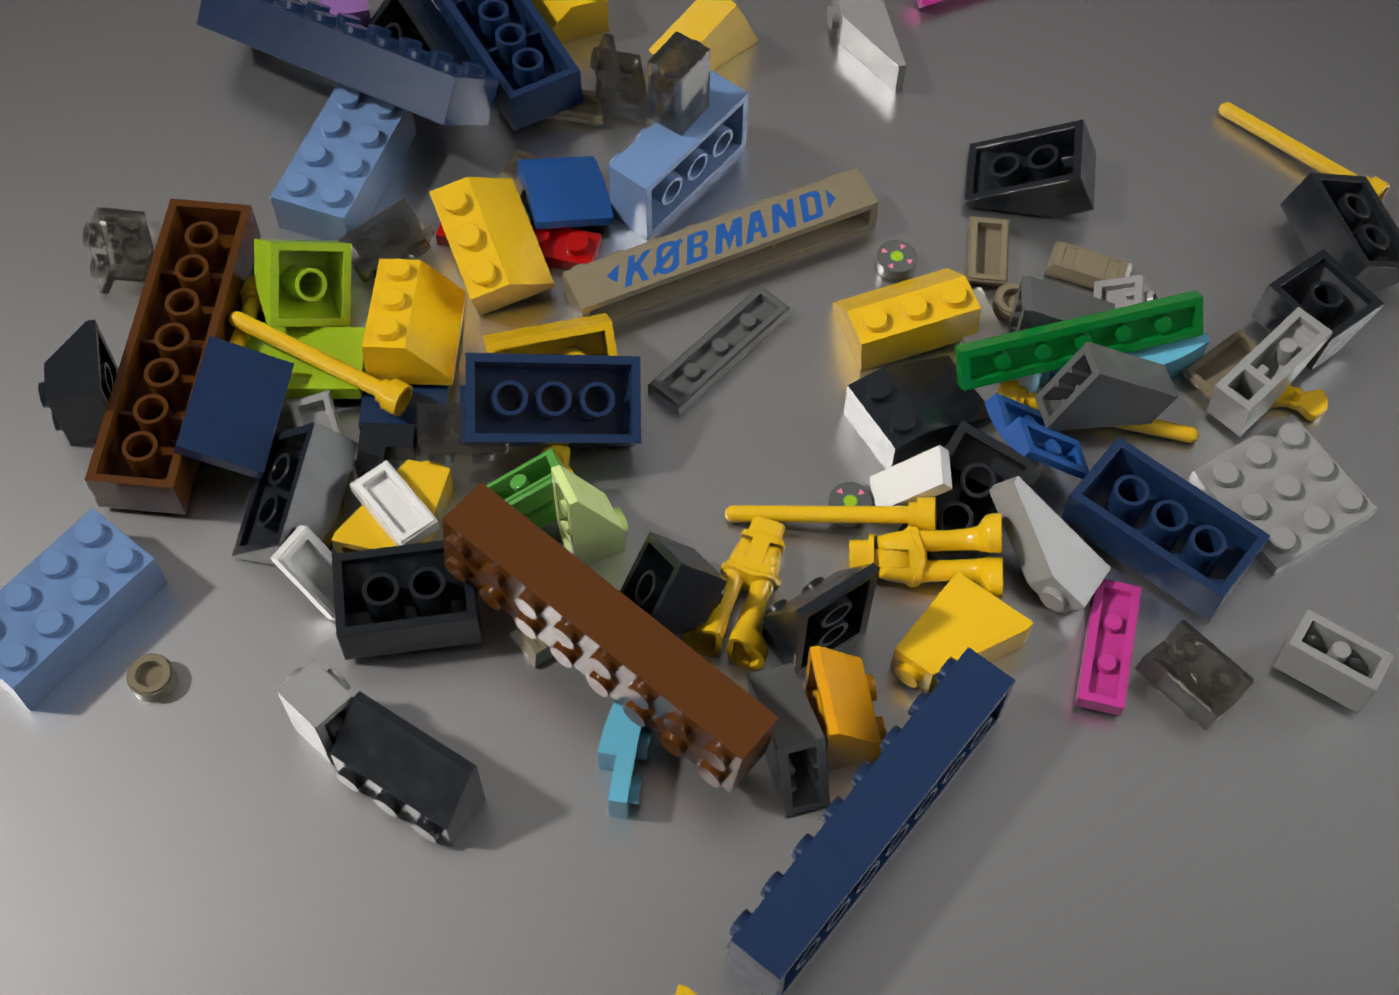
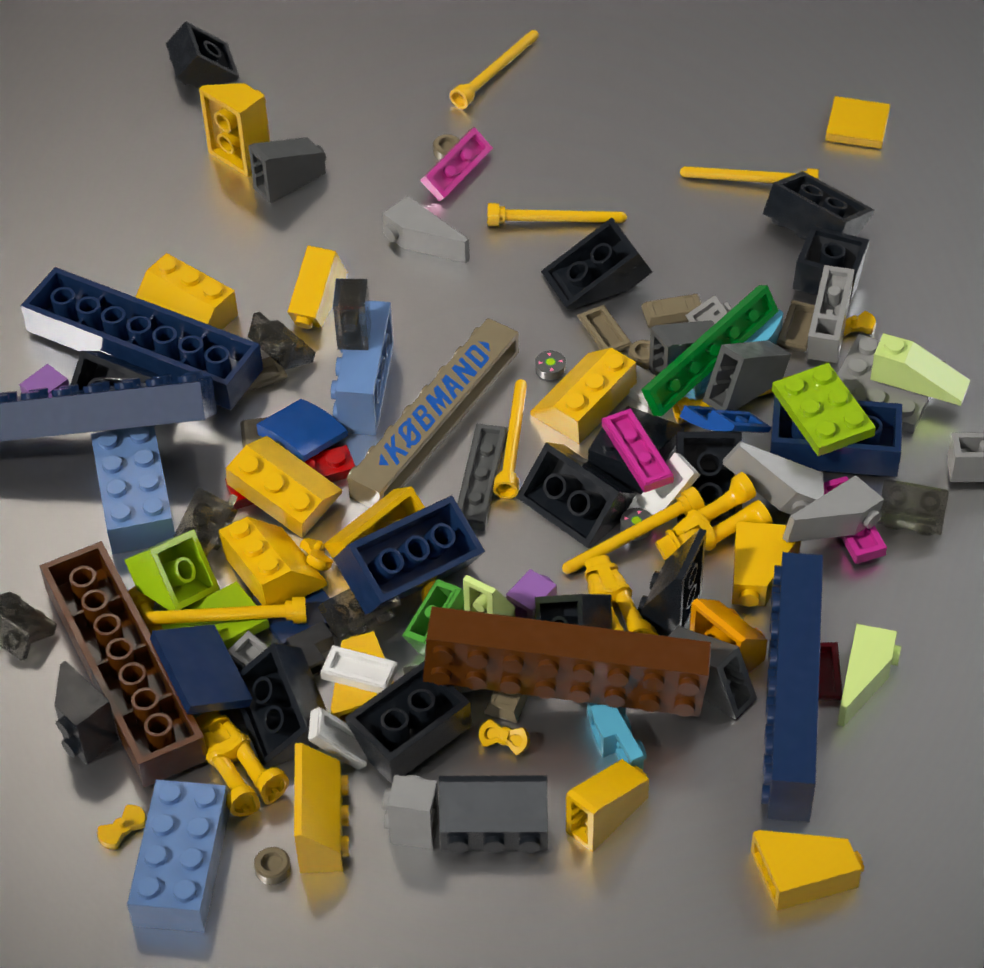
camera: 30 degrees left, 10 degrees down
none -> yellow piece [97,804,147,850]
none -> yellow piece [195,711,289,817]
none -> yellow slope [294,743,350,873]
none -> yellow piece [299,538,333,571]
none -> yellow piece [479,719,530,756]
none -> yellow piece [487,203,627,227]
none -> yellow piece [493,379,527,499]
none -> medium lavender brick [506,569,557,619]
none -> black slope [516,442,636,548]
none -> yellow slope [566,759,649,852]
none -> dark pink tile [602,408,674,493]
none -> lime plate [772,363,876,456]
none -> light grey slope [782,475,884,542]
none -> dark red tile [818,642,843,701]
none -> yellowish green slope [837,624,901,727]
none -> yellowish green slope [870,333,970,406]

